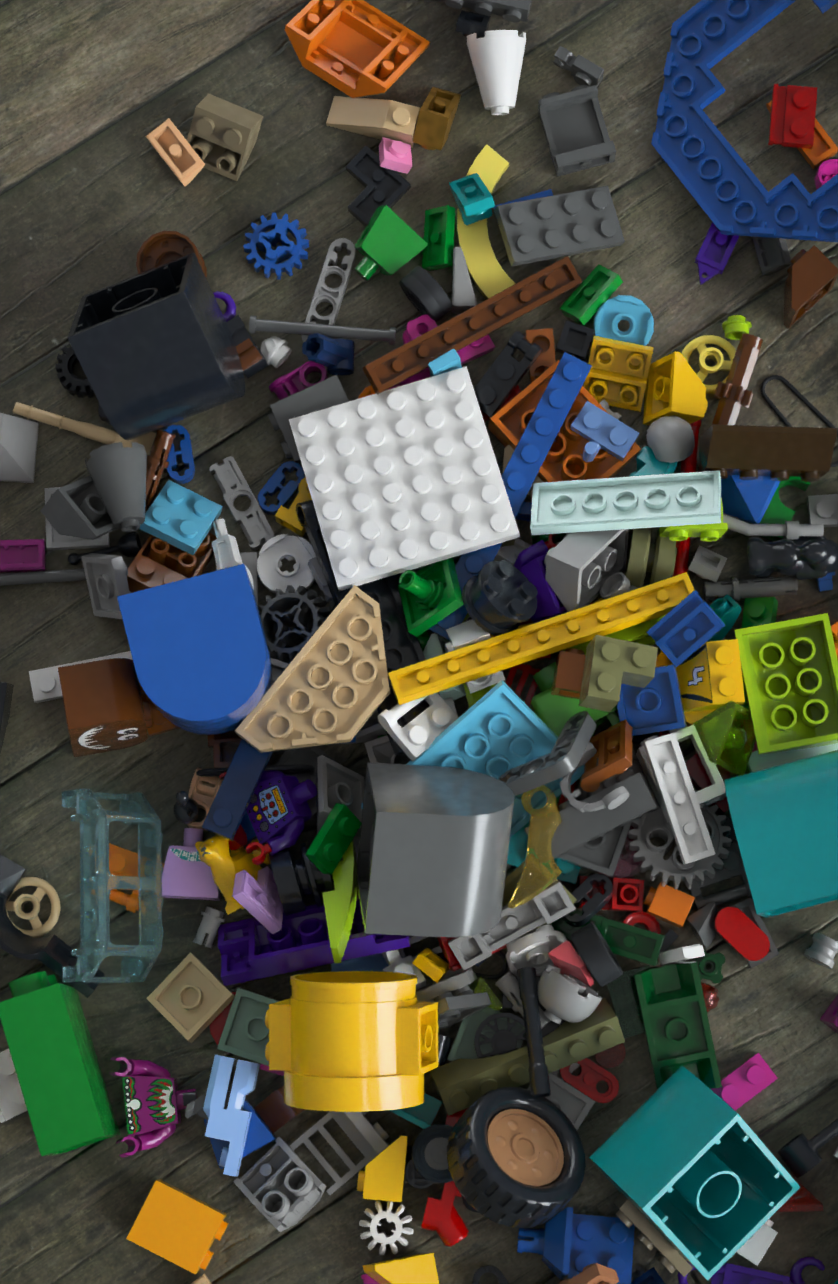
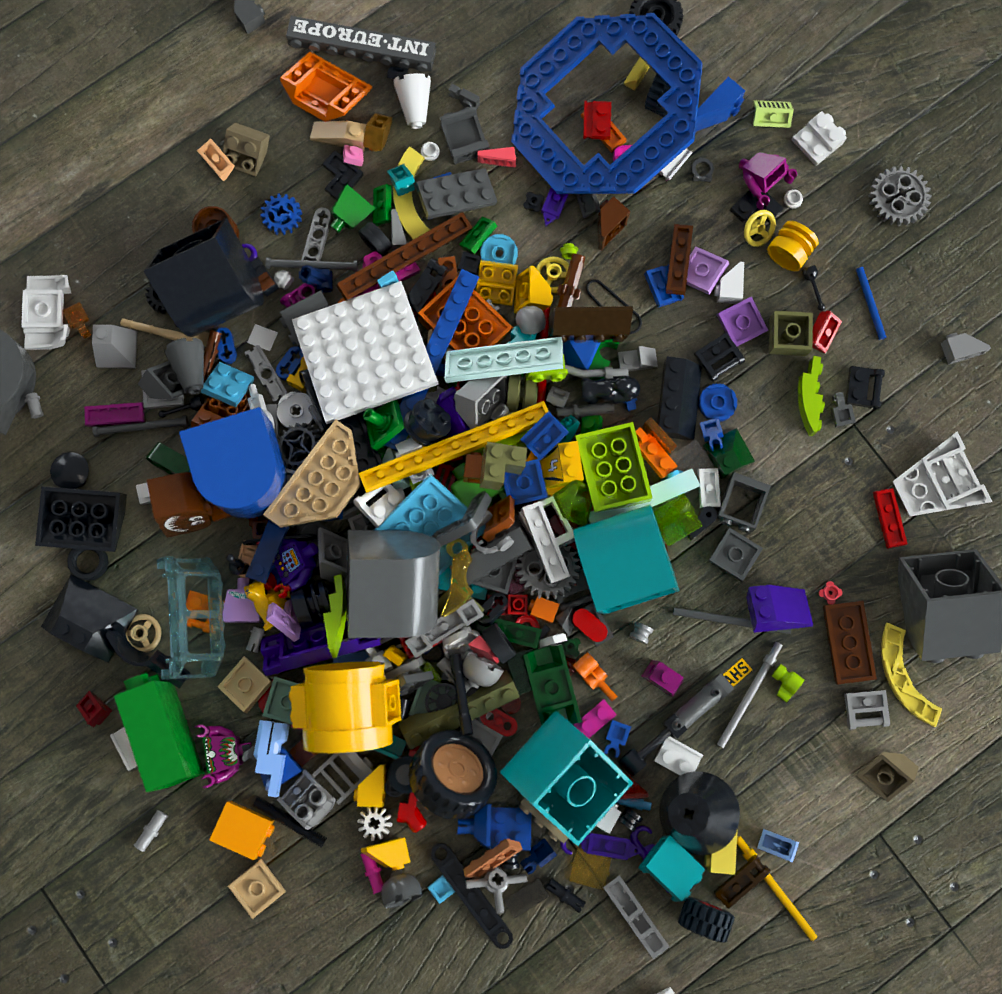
camera: 10 degrees left, 0 degrees up
light grey plate [81,553,131,619] -> none
green plate [305,803,362,875] -> none
medium blue plate [570,401,640,462] -> none
none -> light grey pin [134,810,168,852]
none -> dark green beam [146,442,191,475]
none -> white sticker [247,324,278,351]
none -> black axle [253,797,327,848]
none -> white plate [421,142,439,161]
none -> coral slope [477,147,516,167]
none -> black plate [523,192,544,212]
none -> orange beam [572,652,618,701]
none -> blue plate [604,720,631,758]
none -> dark azure animal [616,797,652,811]
none -> black wheel [618,806,643,832]

